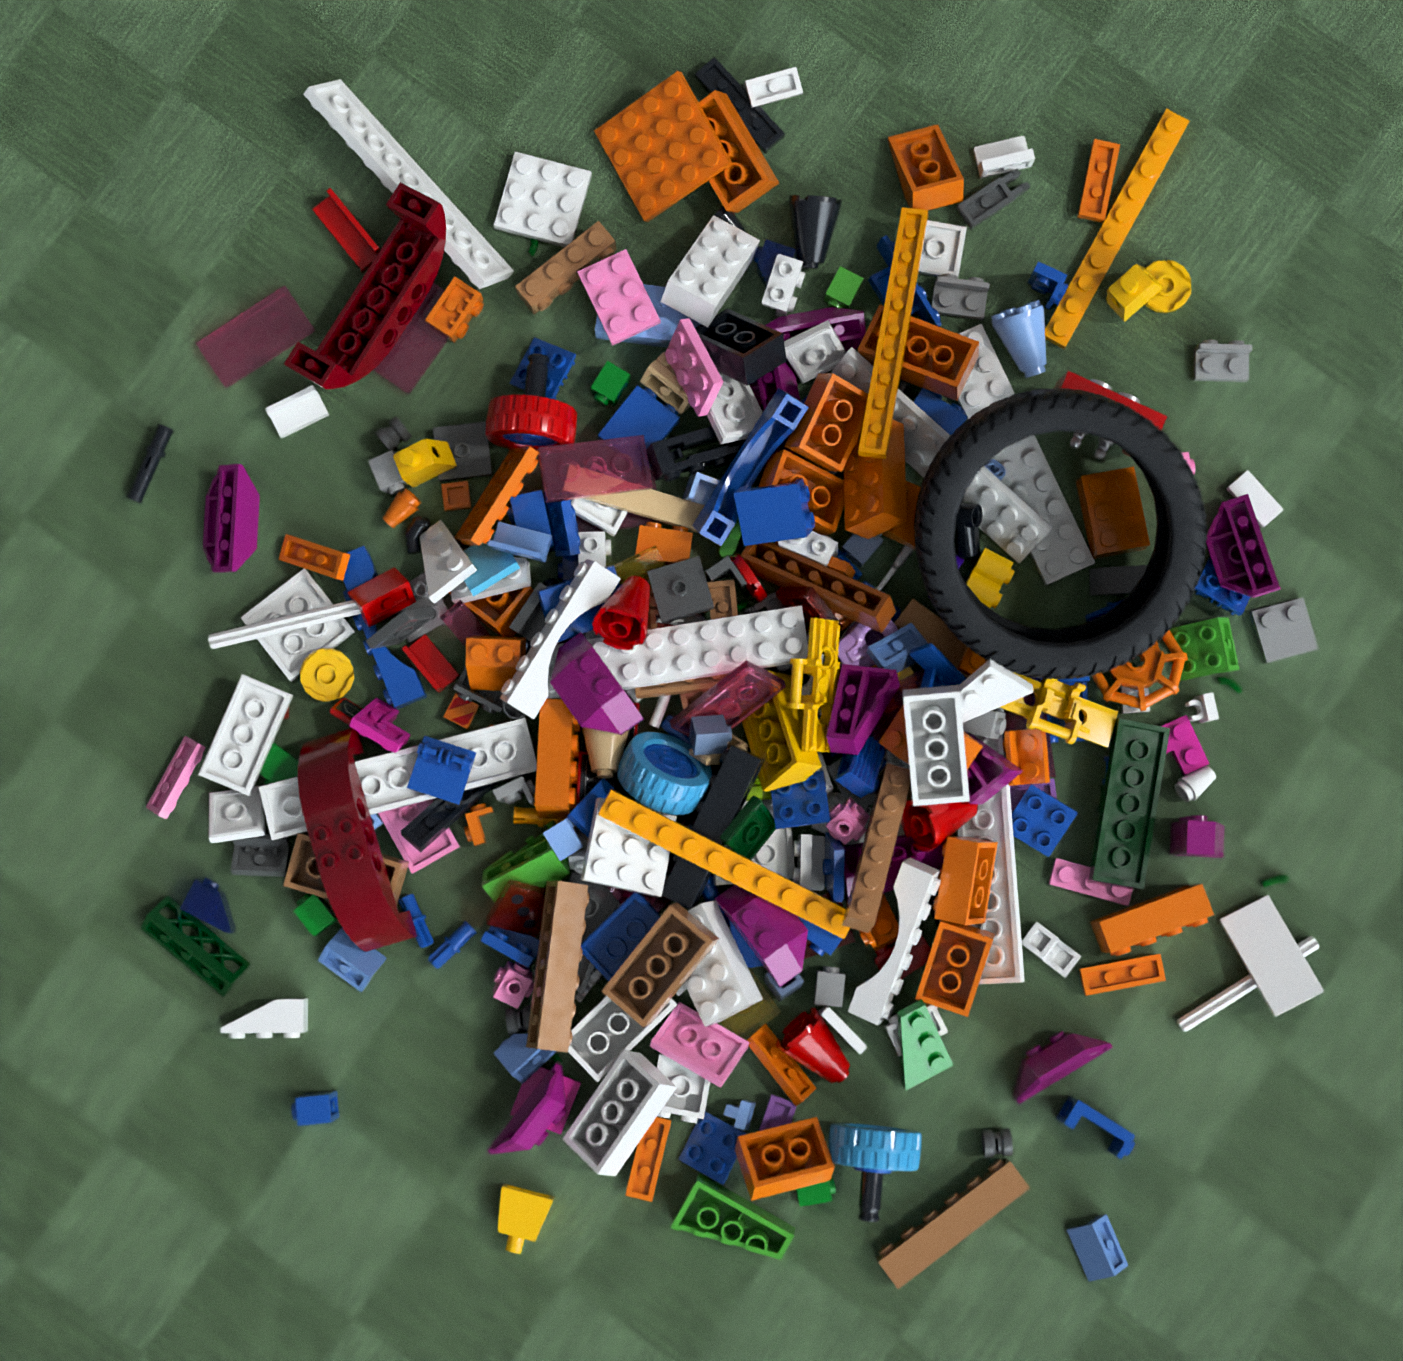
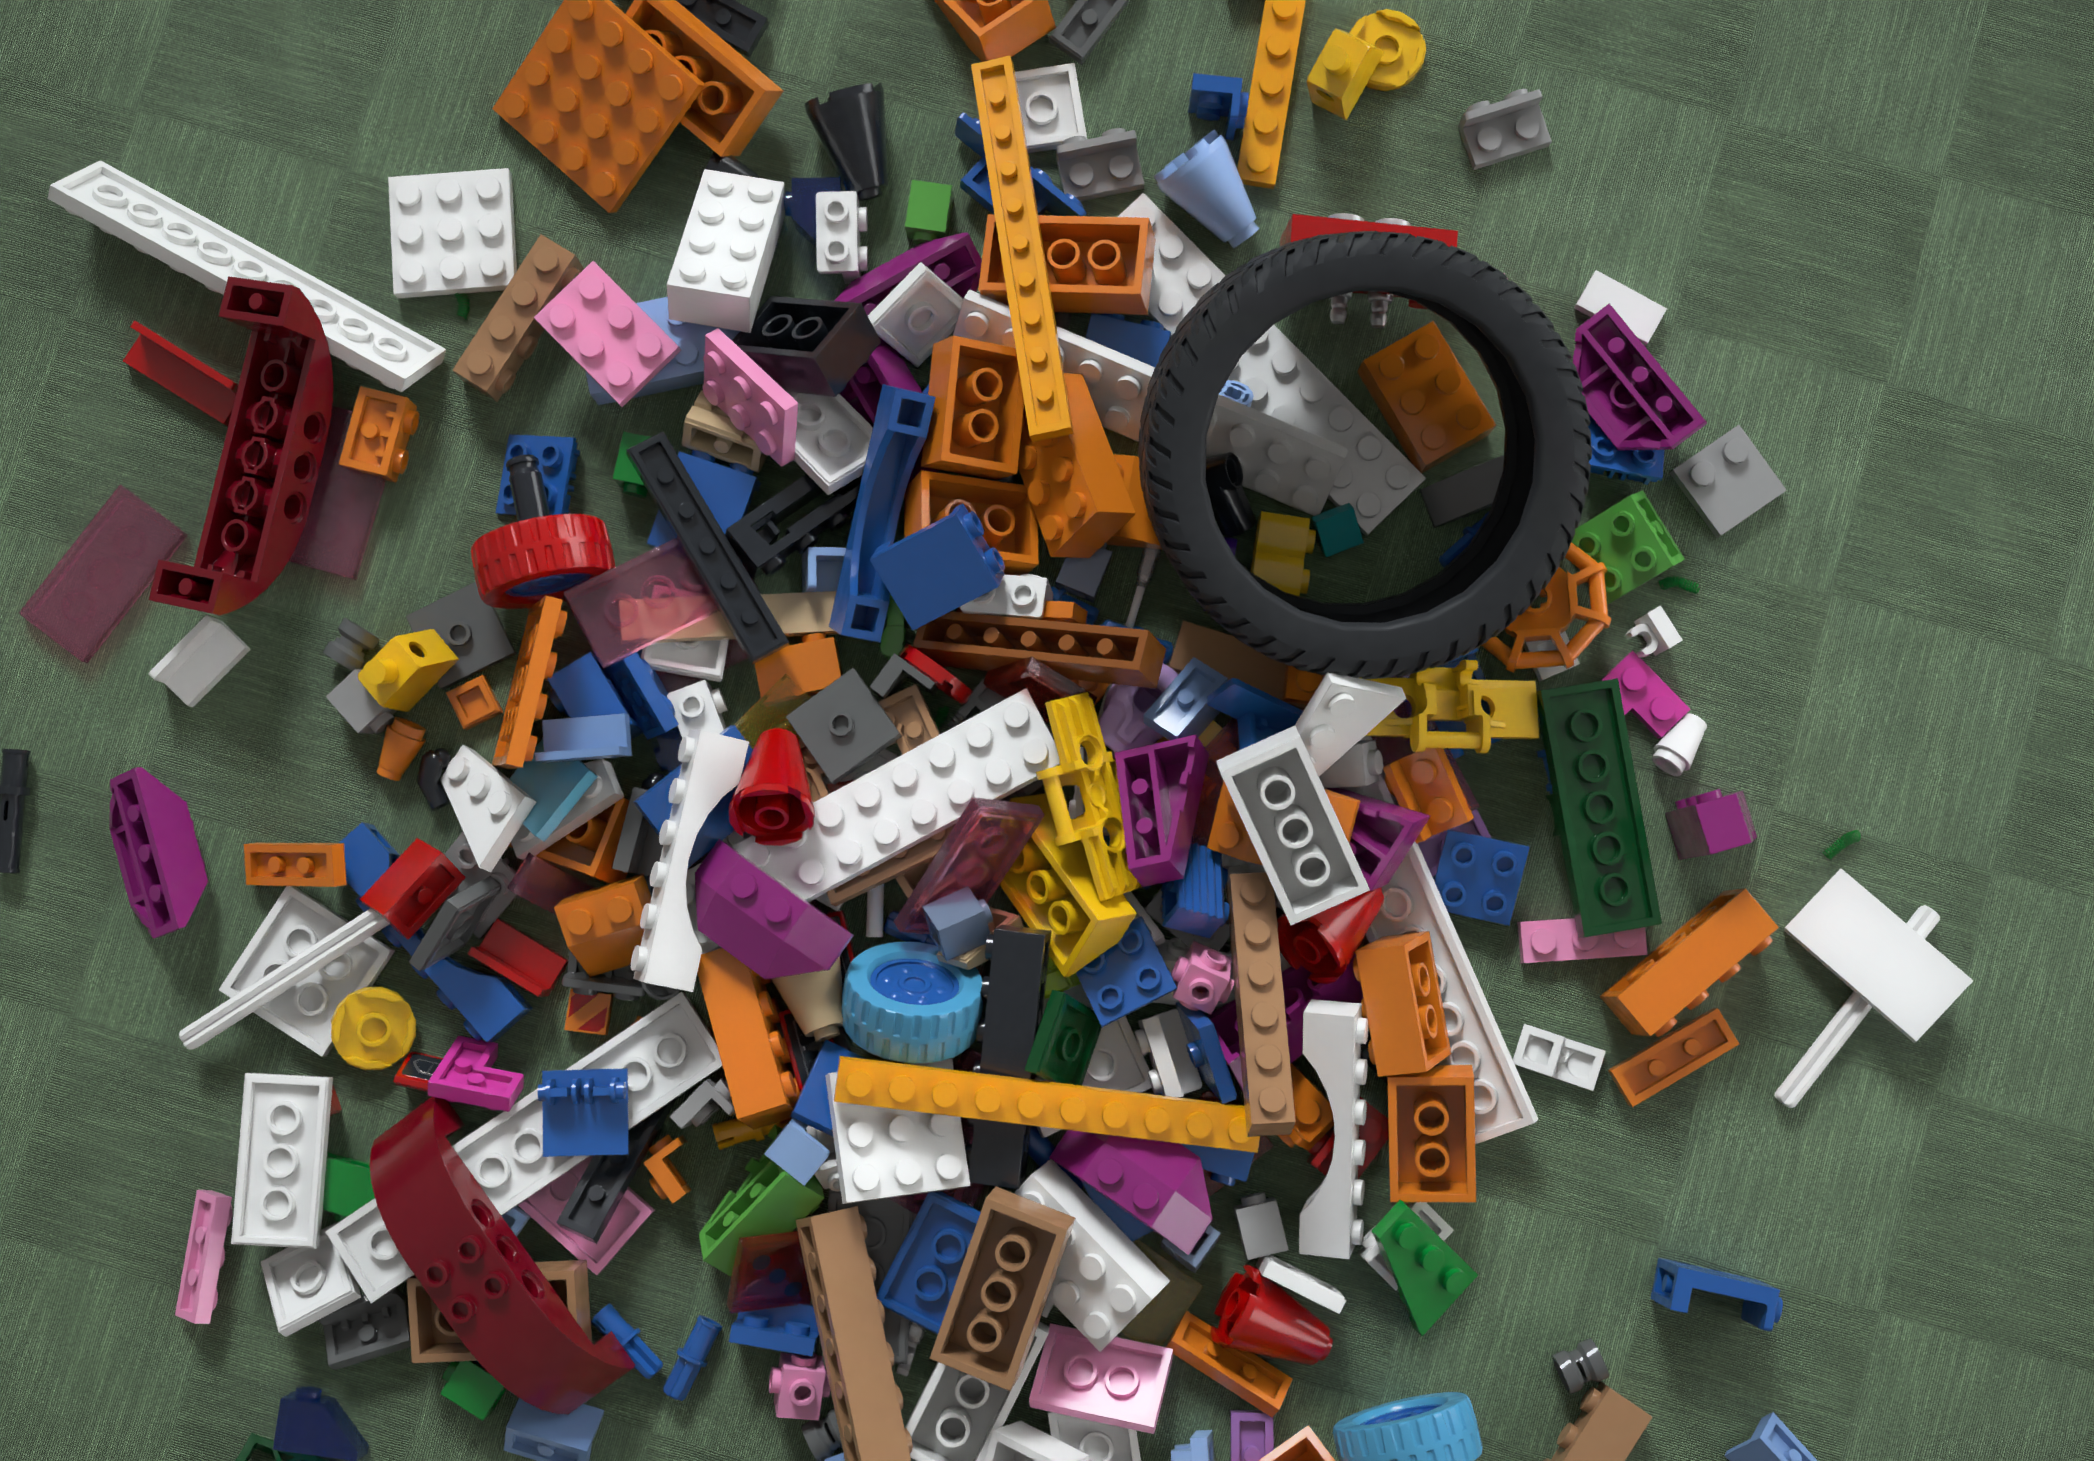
camera: 15 degrees left, 0 degrees up
magenta wedge [1013,1030,1113,1104] -> none
none -> black tile [626,431,789,665]
none -> teal tile [1312,503,1364,557]

